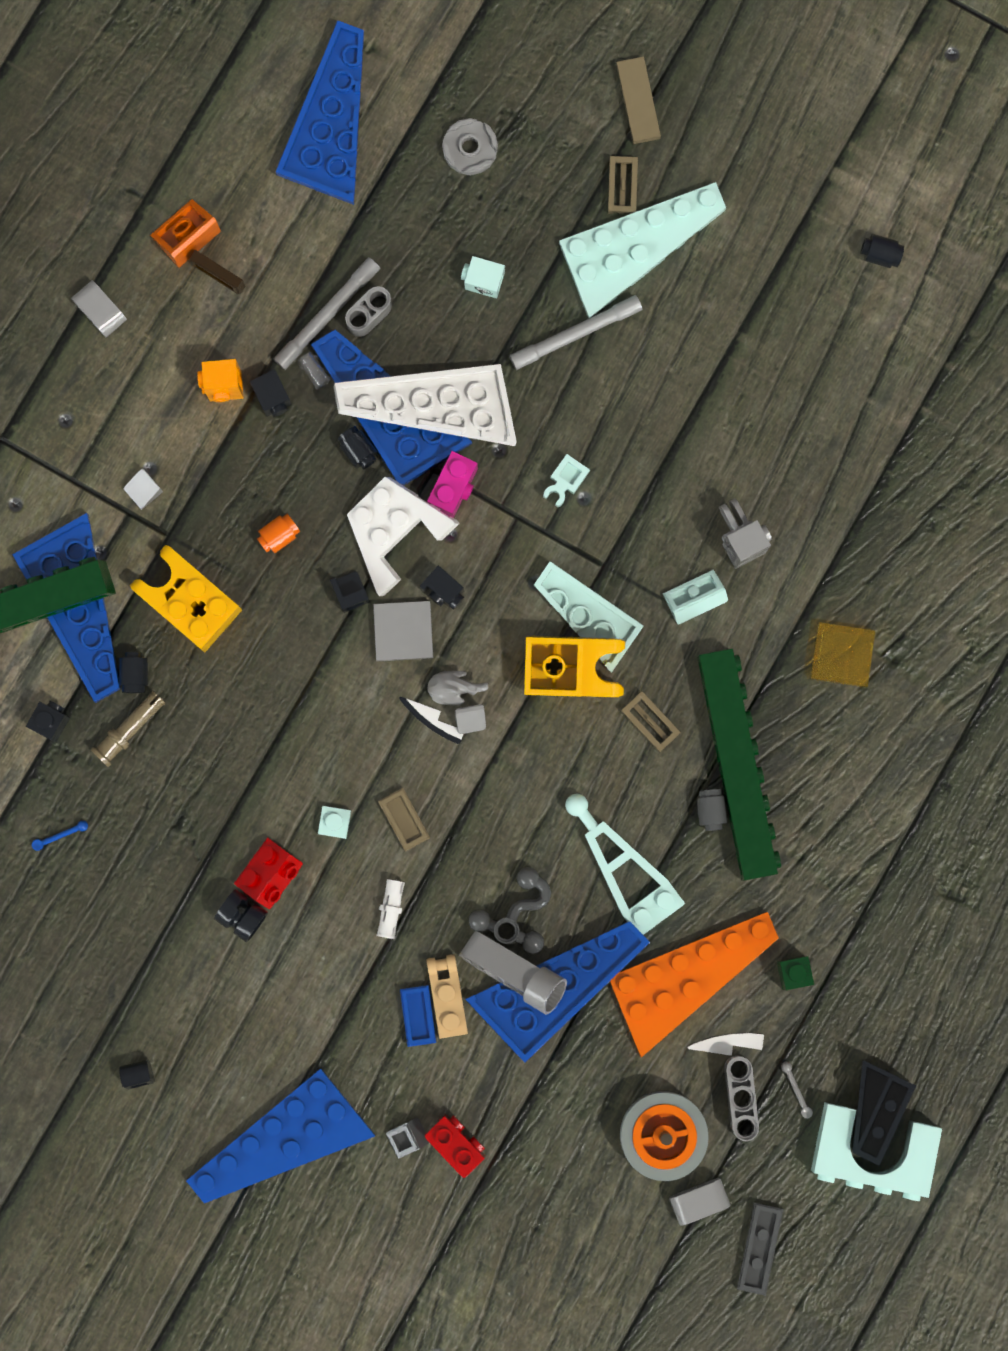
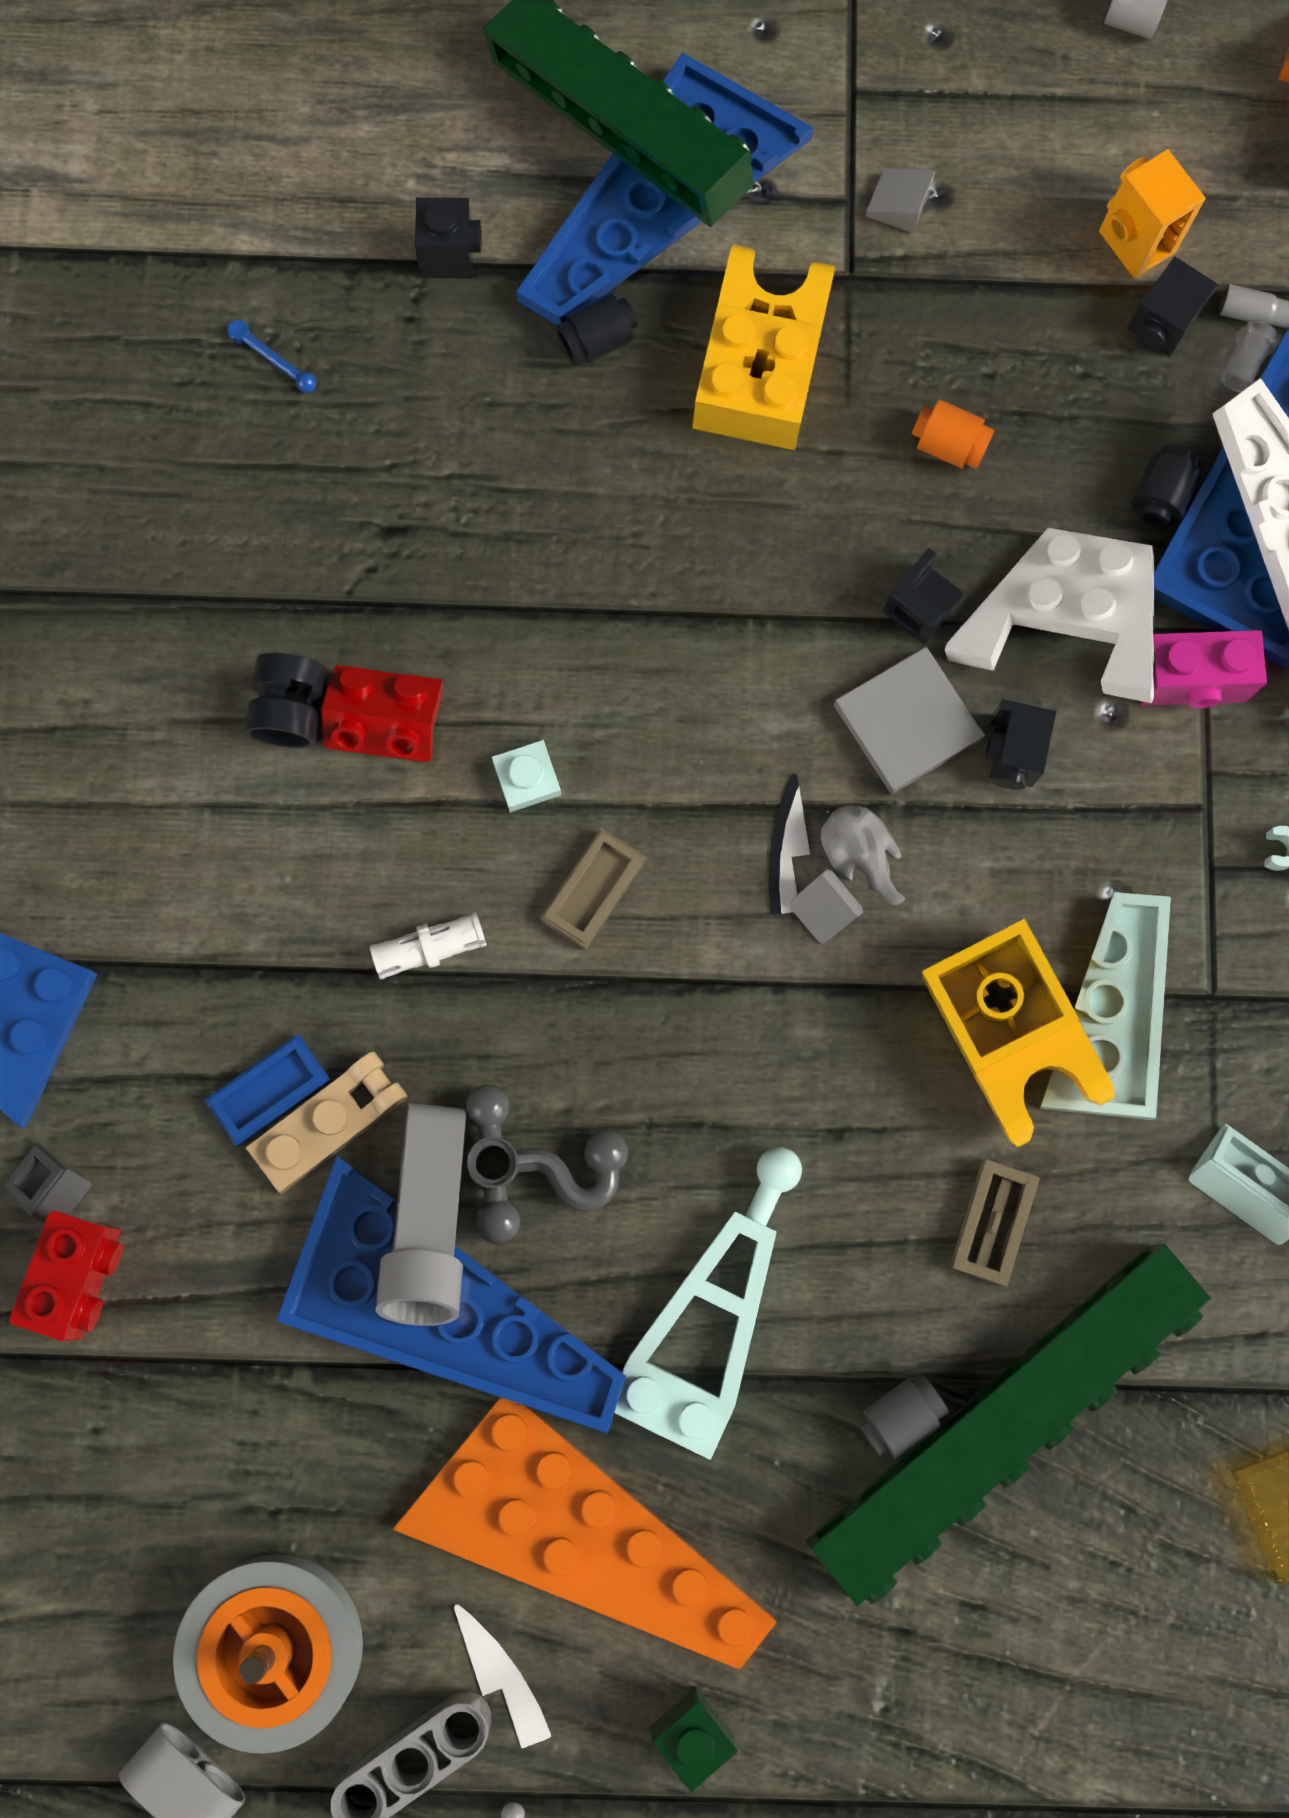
camera: 55 degrees right, 5 degrees down
dark tan pin [90,691,166,767] -> none

